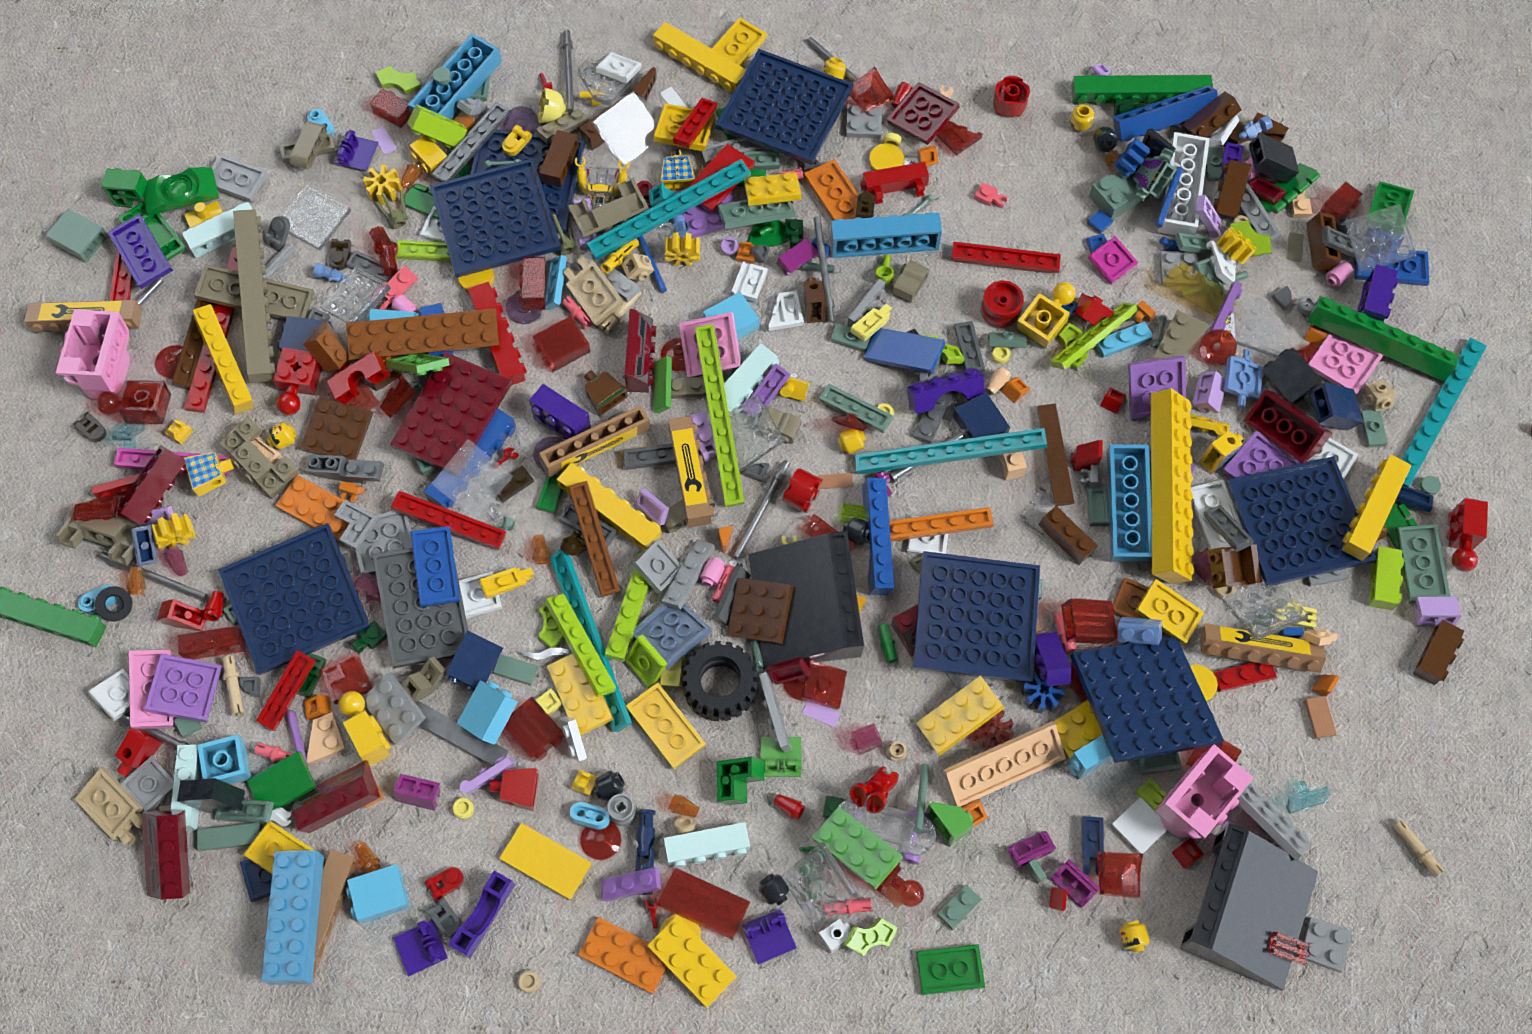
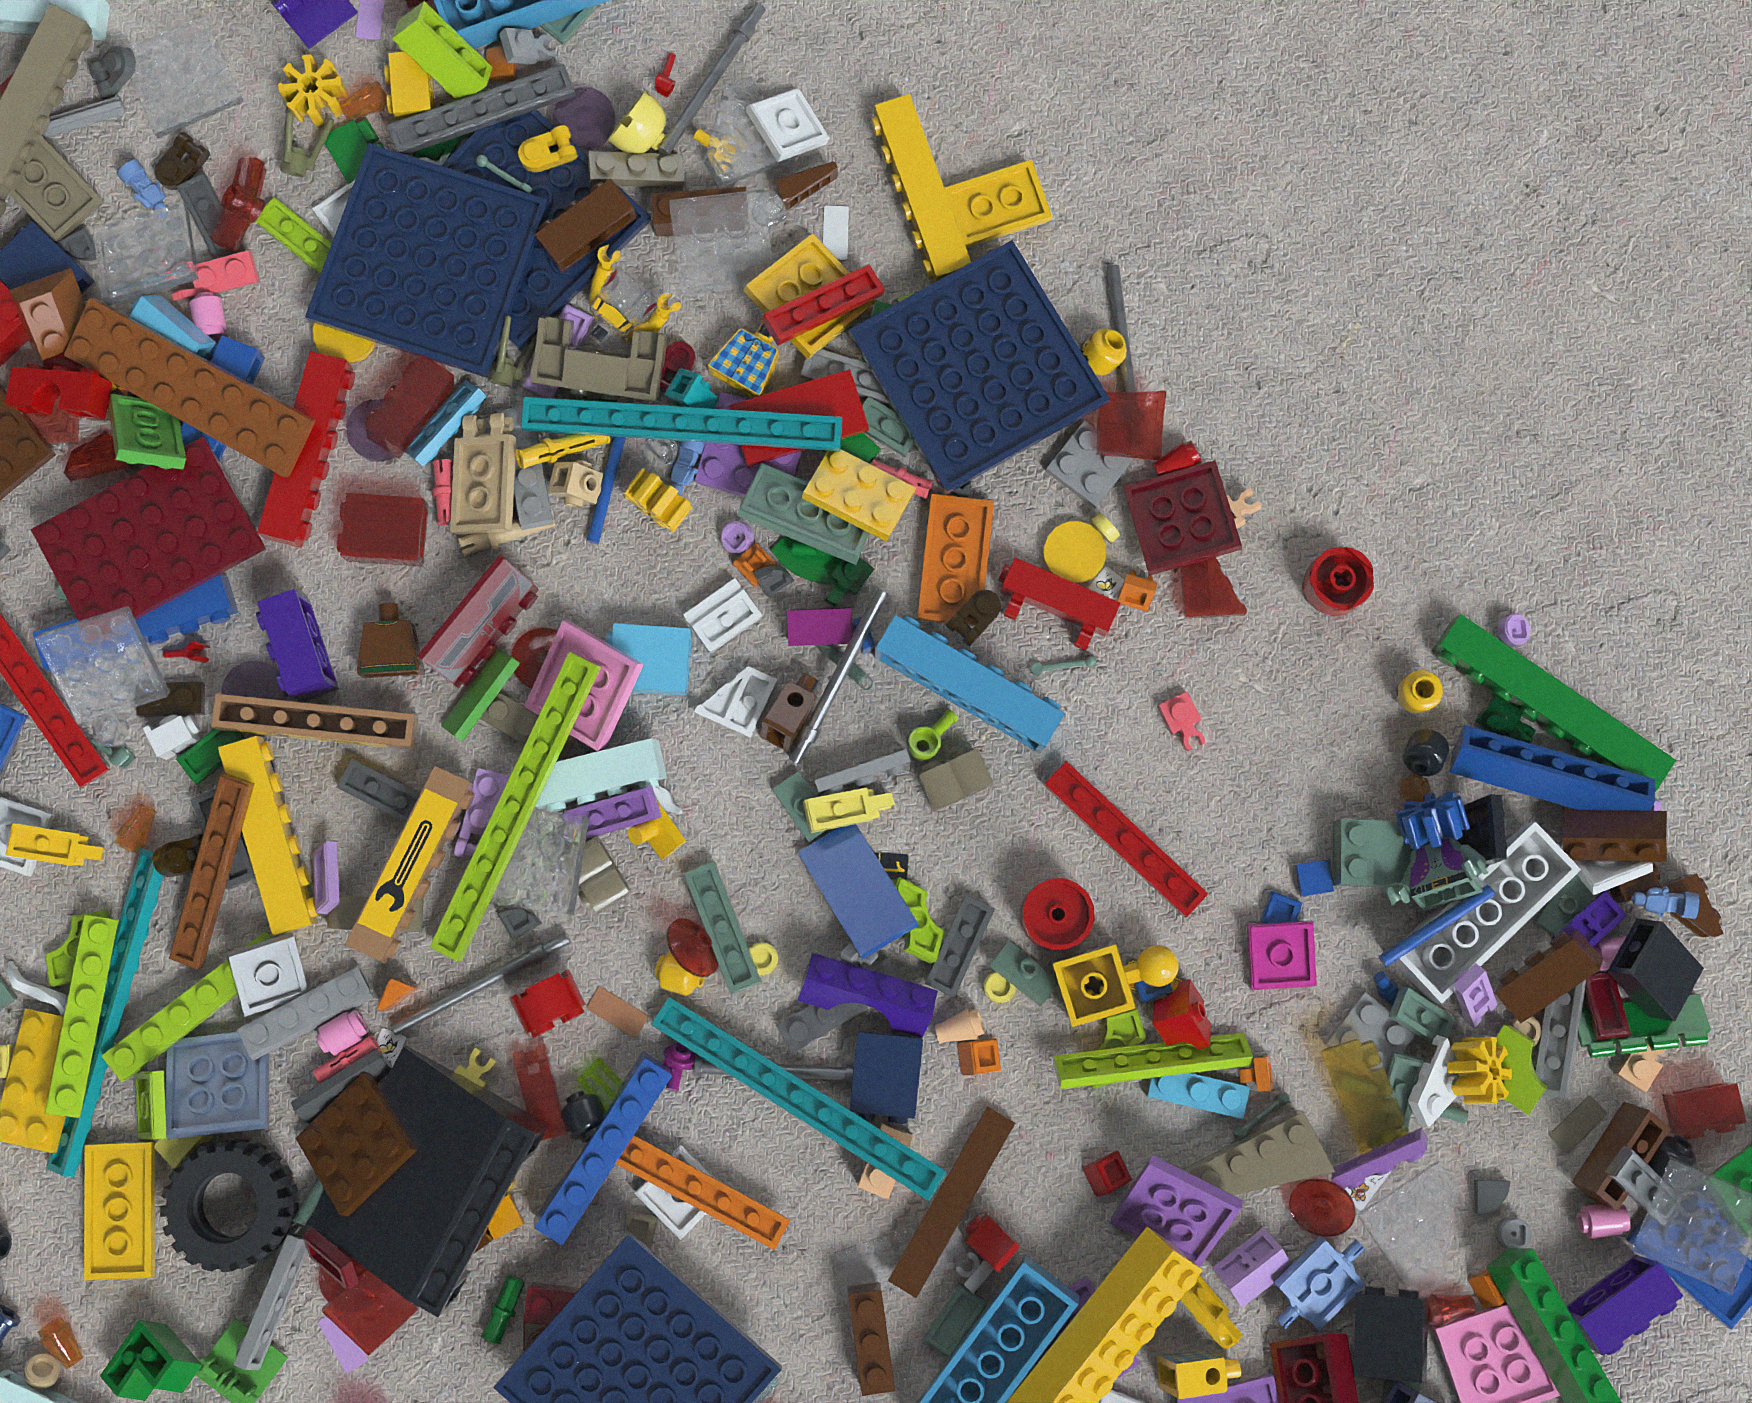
camera: 30 degrees right, 15 degrees up
none -> white brick [143,714,201,760]

